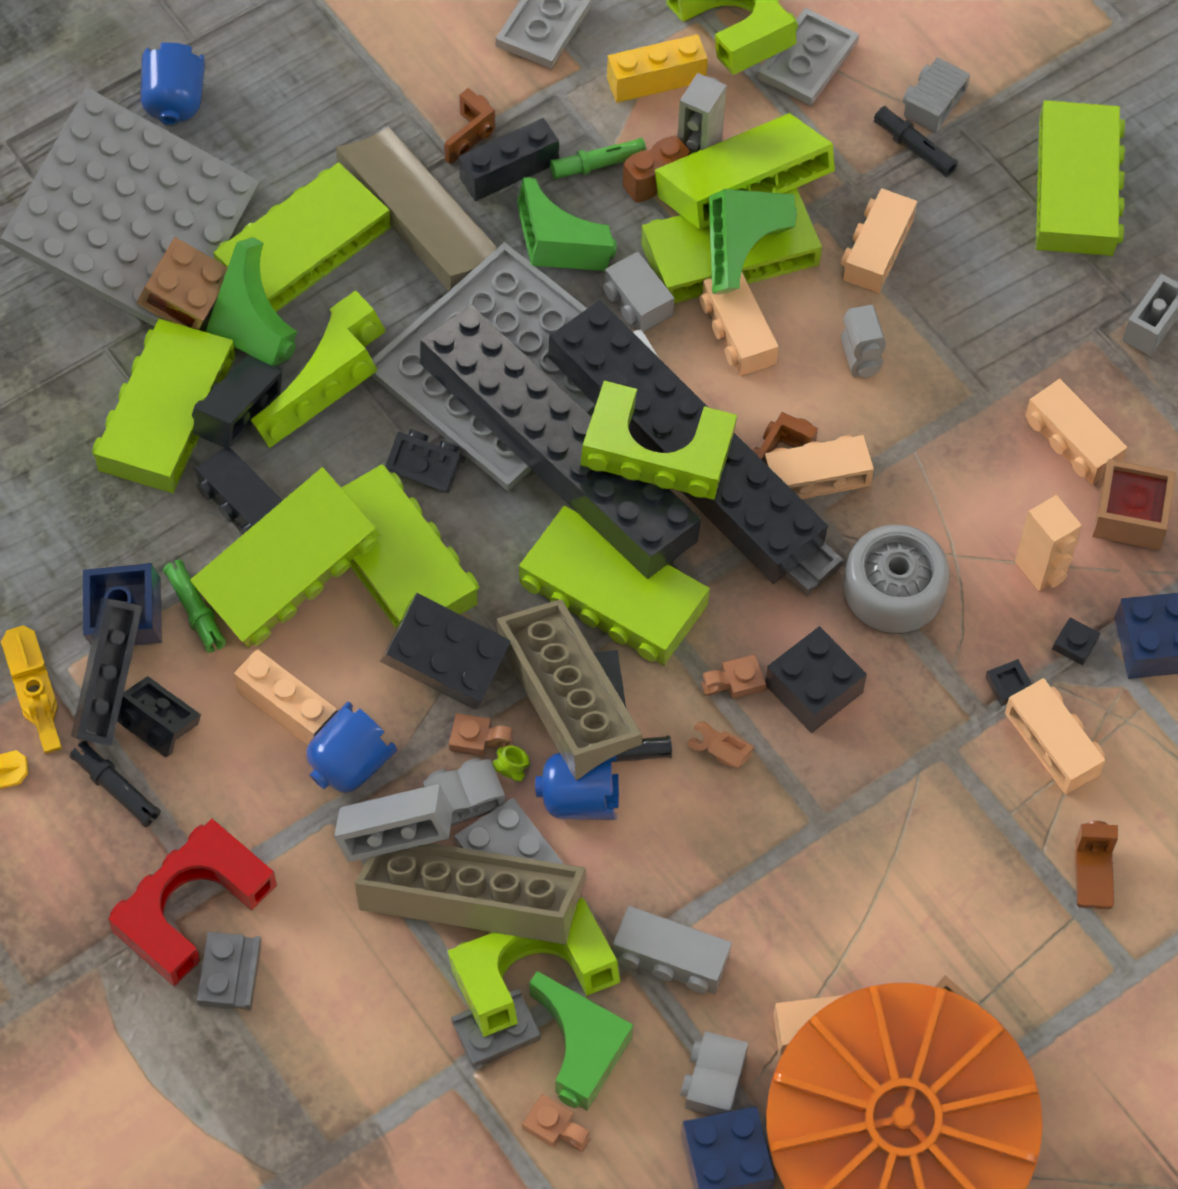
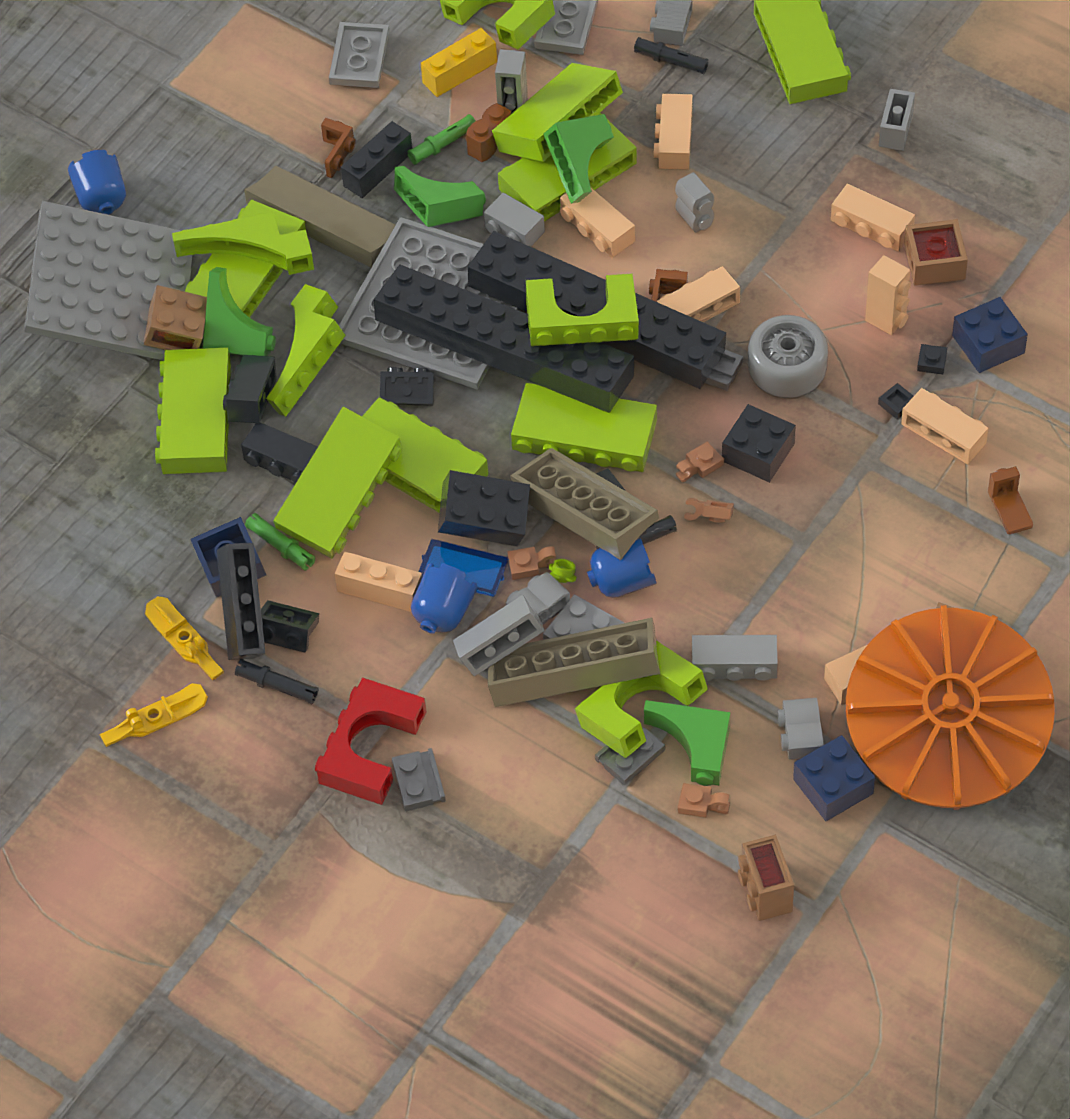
camera: 15 degrees left, 5 degrees down
none -> lime arch [172,211,314,275]
none -> clear blue piece [418,539,509,597]

